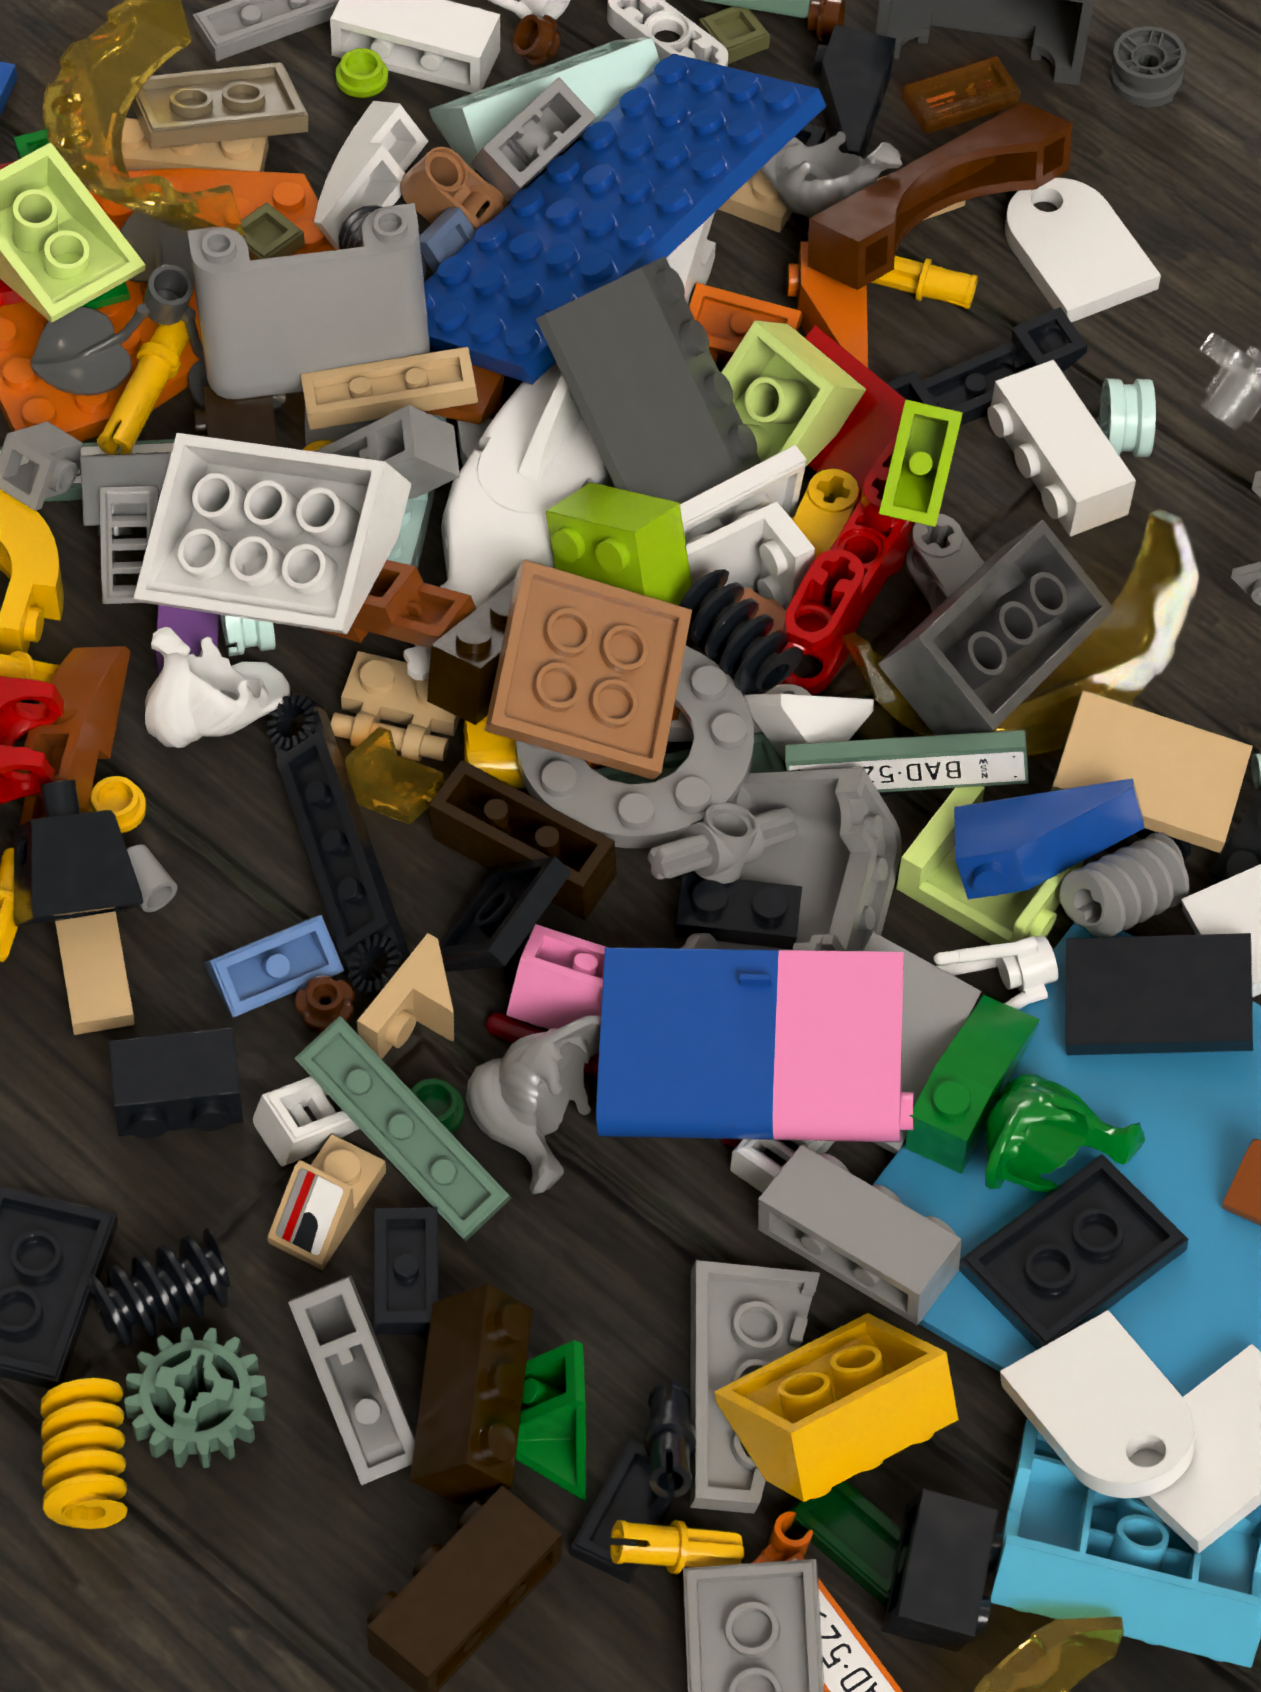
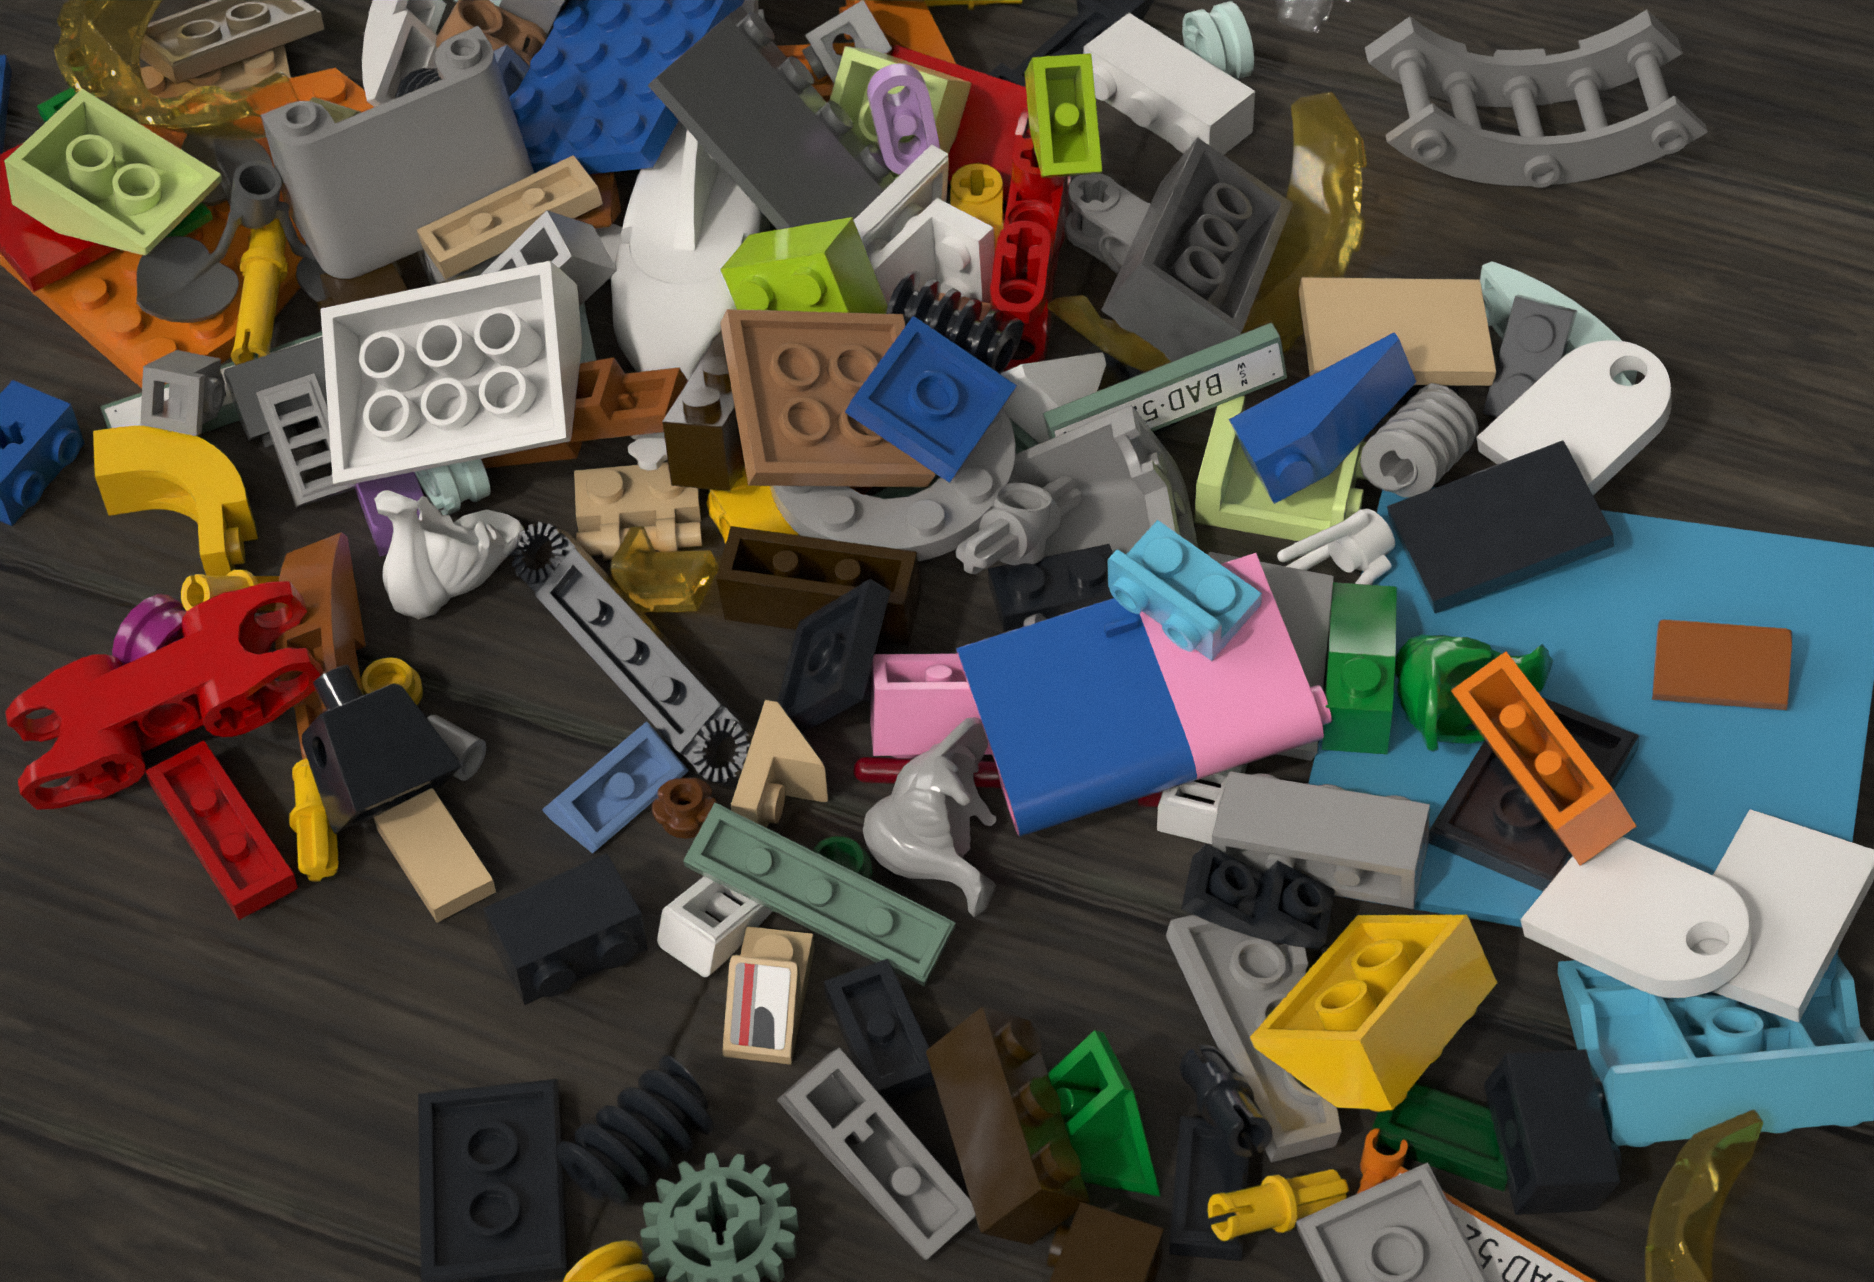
camera: 15 degrees left, 5 degrees down
none -> light grey brick [801,0,892,83]
none -> blue plate [845,316,1017,483]
none -> lavender plate [867,63,940,175]
none -> medium azure bracket [1108,520,1262,661]
none -> black slope [1181,844,1335,949]
none -> orange brick [1451,651,1636,866]

